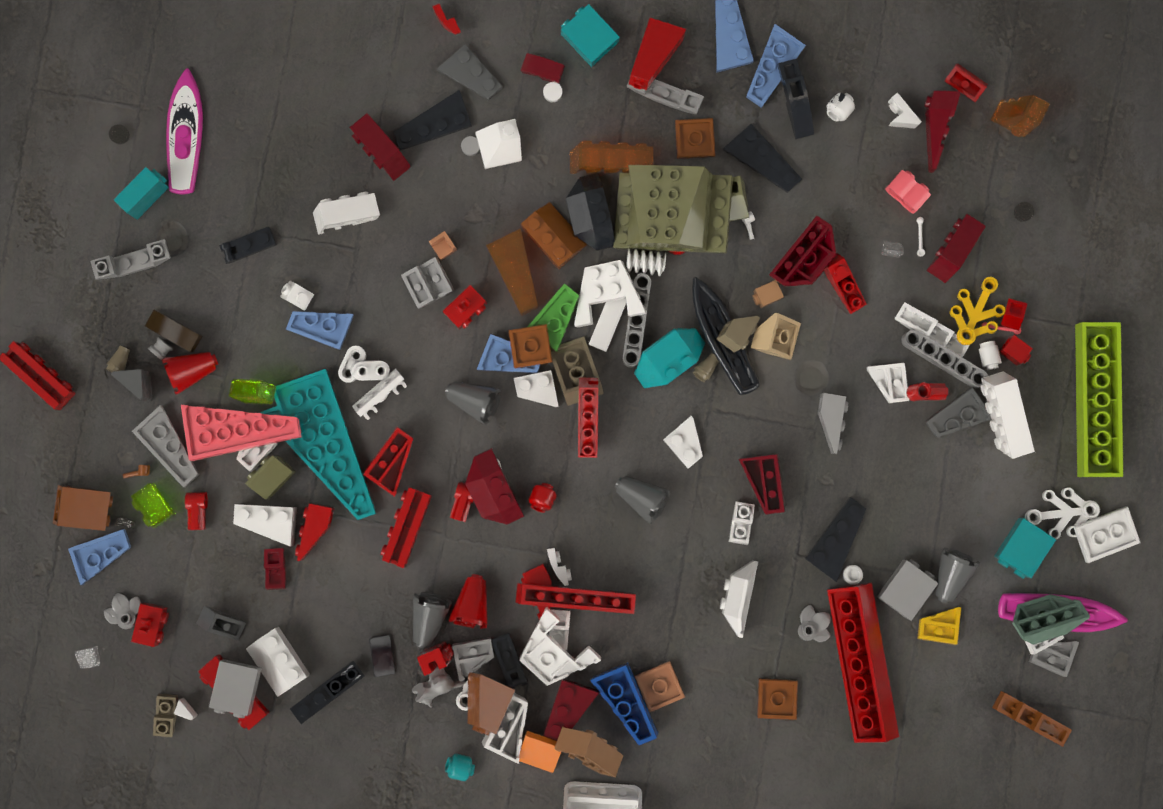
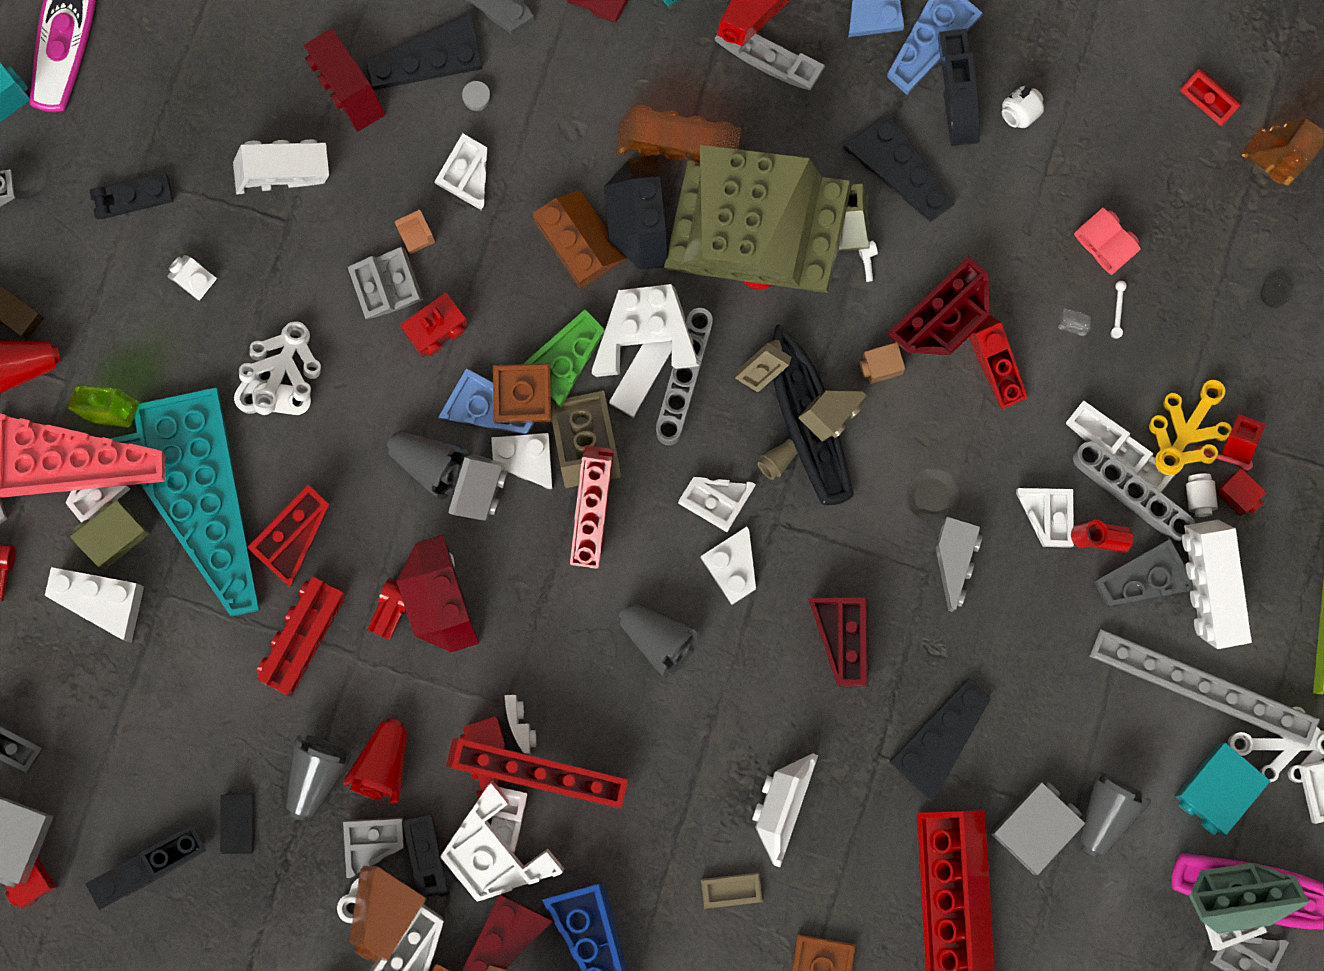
camera: 10 degrees right, 5 degrees down
white slope [246,627,310,697] -> none
dark red slope [264,548,286,590] -> none
medium blue wing [286,311,354,350] -> none
red slope [295,503,335,561] -> none
white plate [352,369,407,420] -> none
light grey animal [412,667,466,708] -> none
red brick [417,641,454,676] -> none
white slope [476,119,522,169] -> none
clear orange wedge [486,228,538,316] -> none
red head [529,483,557,513] -> none
white tile [543,82,562,102] -> none
white piece [626,248,666,276] -> none
teal wedge [634,328,705,388] -> none
nougat plate [634,661,685,712] -> none
dark orange tile [675,118,715,159] -> none
white slope [729,502,755,545] -> none
tan slope [751,313,801,360] -> none
light grey plate [798,605,831,642] -> none
white tile [843,565,863,584] -> none
white slope [888,93,921,129] -> none
yellow wing [917,607,961,645] -> none
dark red wedge [924,91,961,173] -> none
dark red wedge [926,214,986,283] -> none
none -> white plant [239,322,321,415]
none -> white wing [434,134,487,210]
none -> light grey slope [448,454,508,521]
none -> white wing [678,477,756,532]
none -> dark tan tile [701,872,763,909]
none -> dark tan tile [735,340,791,392]
none -> light grey tile [1089,629,1320,747]

